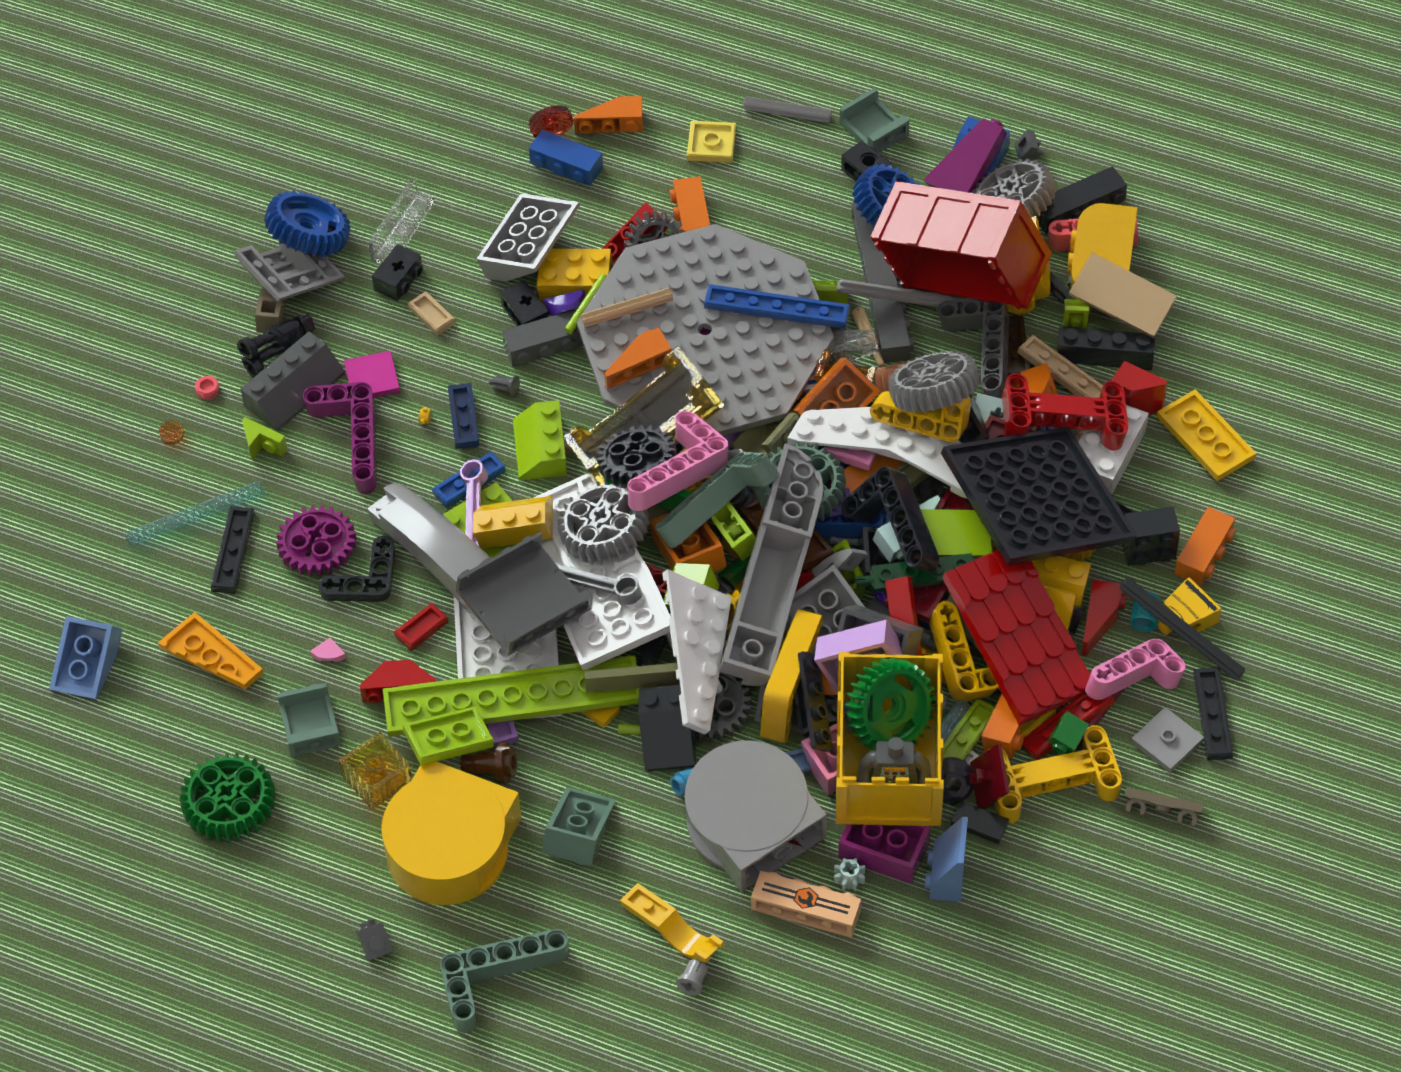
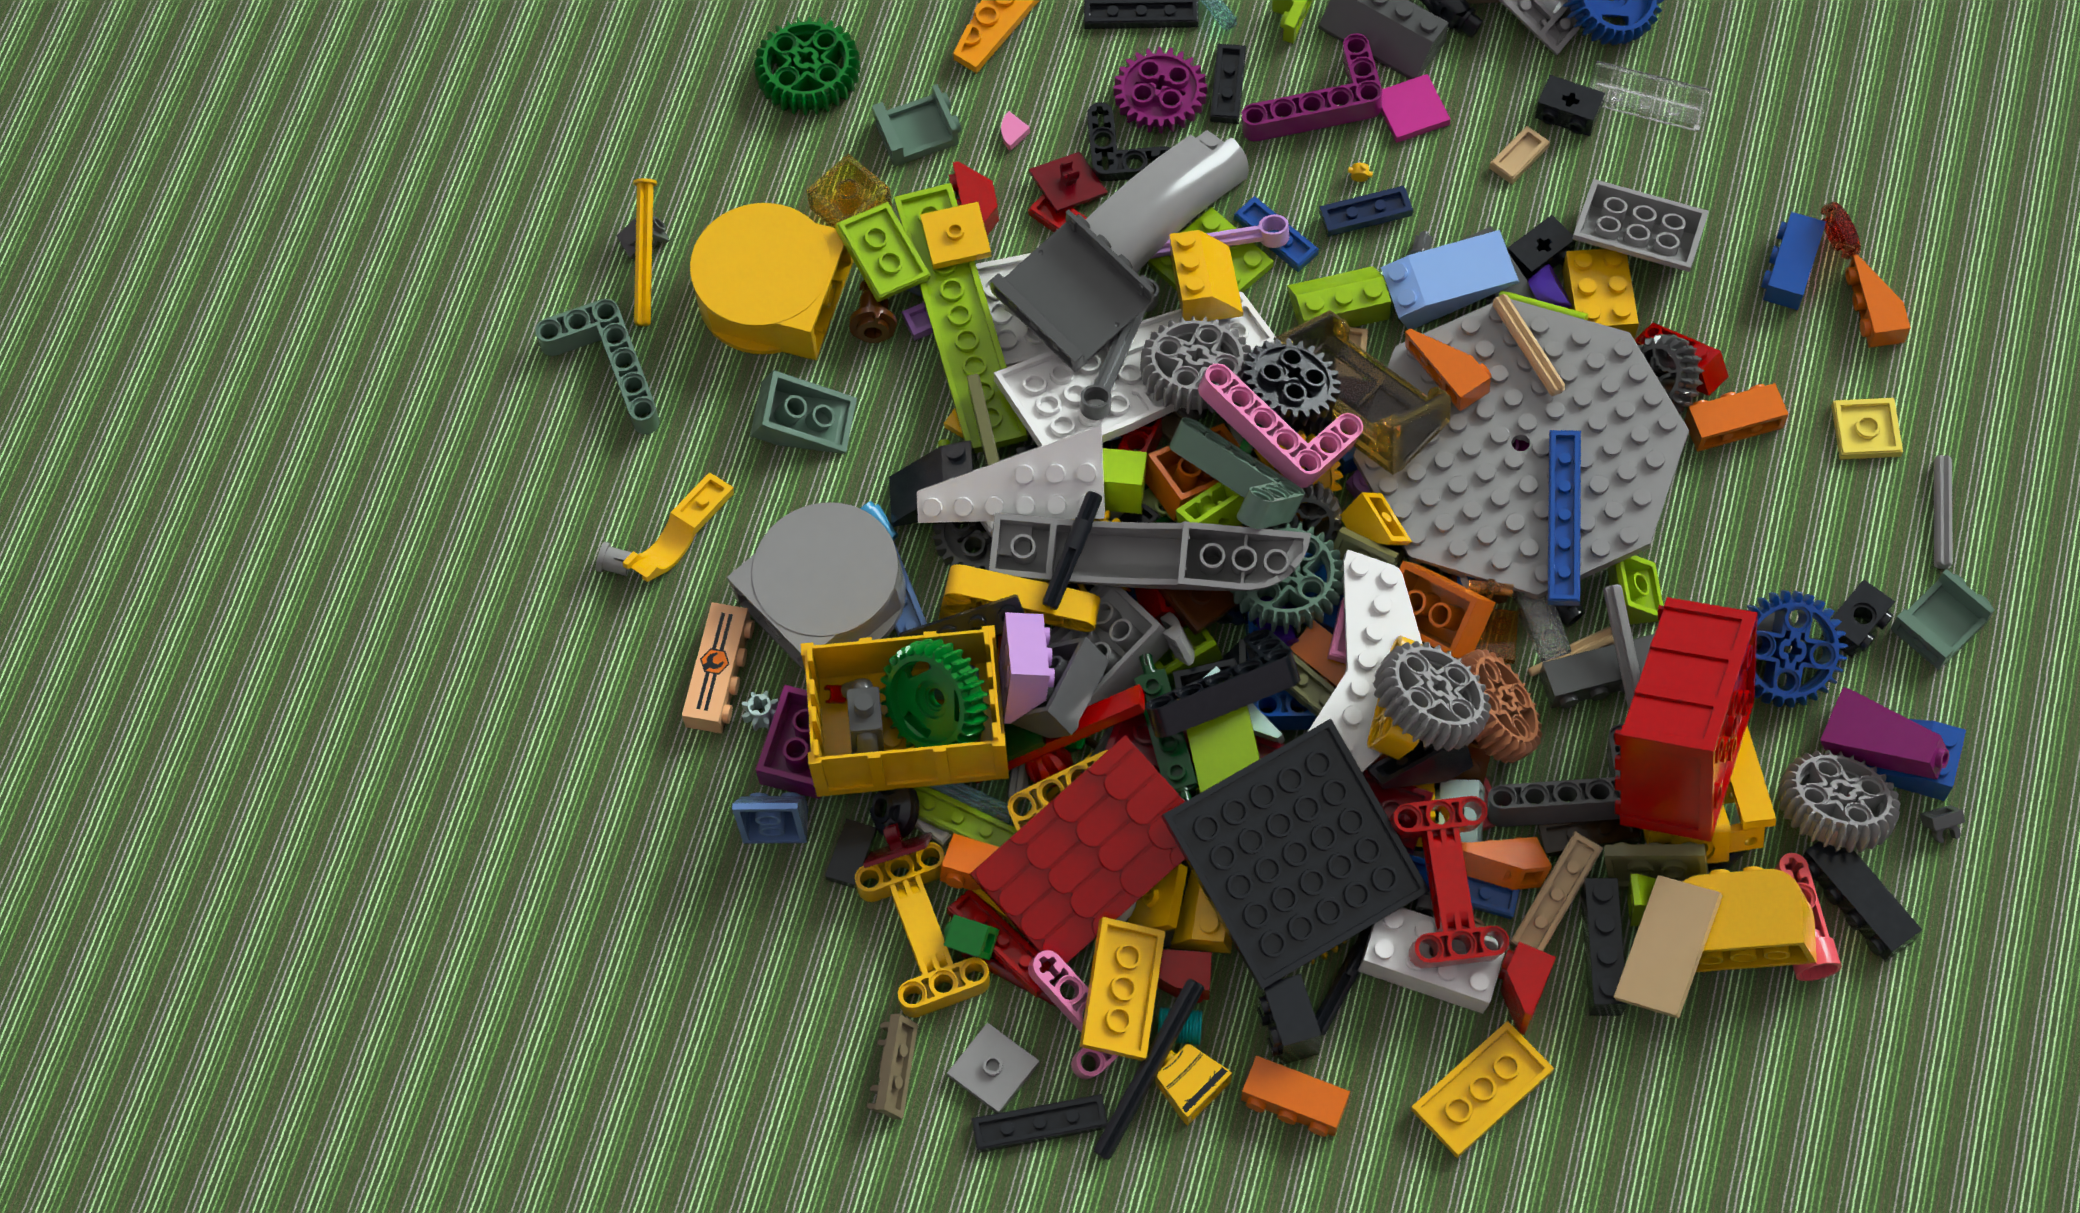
camera: 85 degrees right, 10 degrees up
none -> yellow axle [633,178,657,326]
none -> yellow plate [920,202,992,270]
none -> dark red piece [1028,151,1108,213]
none -> black axle [1042,491,1102,610]
none -> yellow plate [1079,917,1165,1061]
none -> black tile [1210,44,1246,124]
none -> yellow slope [1340,492,1412,545]
none -> light blue slope [1381,230,1520,329]
none -> olive plate [1604,842,1709,890]

